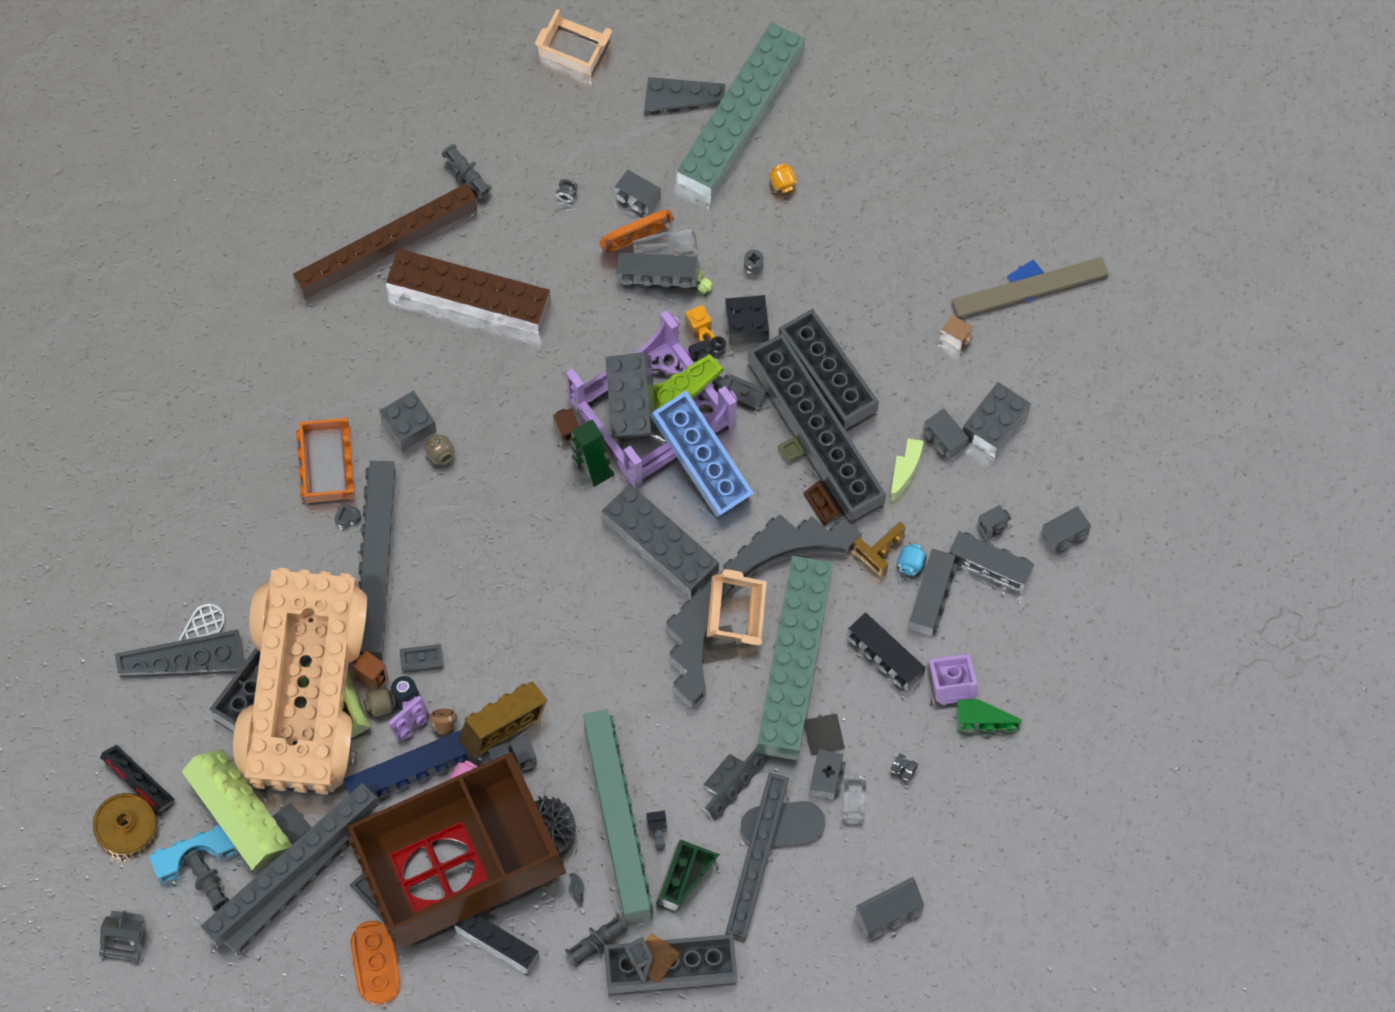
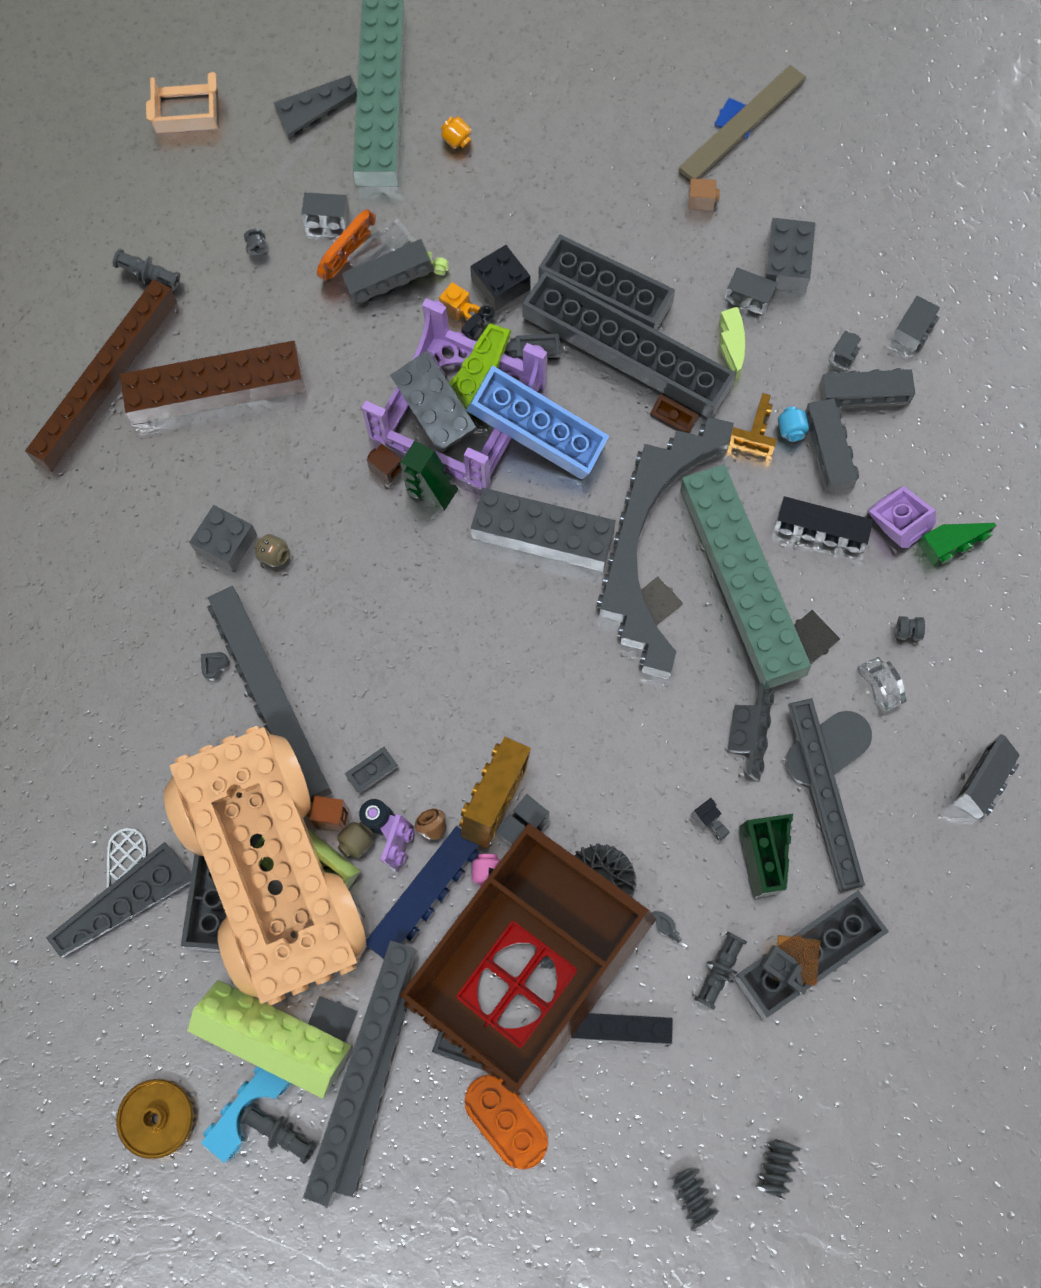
camera: 25 degrees left, 5 degrees up
dark grey piece [99,910,144,963] -> none
black plate [100,744,175,813] -> none
window [296,418,355,505] -> none
sand green brick [583,709,654,926] -> none
light nougat piece [706,569,767,646] -> none
dark grey wheel [744,250,764,274] -> none
olive tile [778,436,806,464] -> none
dark grey brick [809,749,846,800] -> none

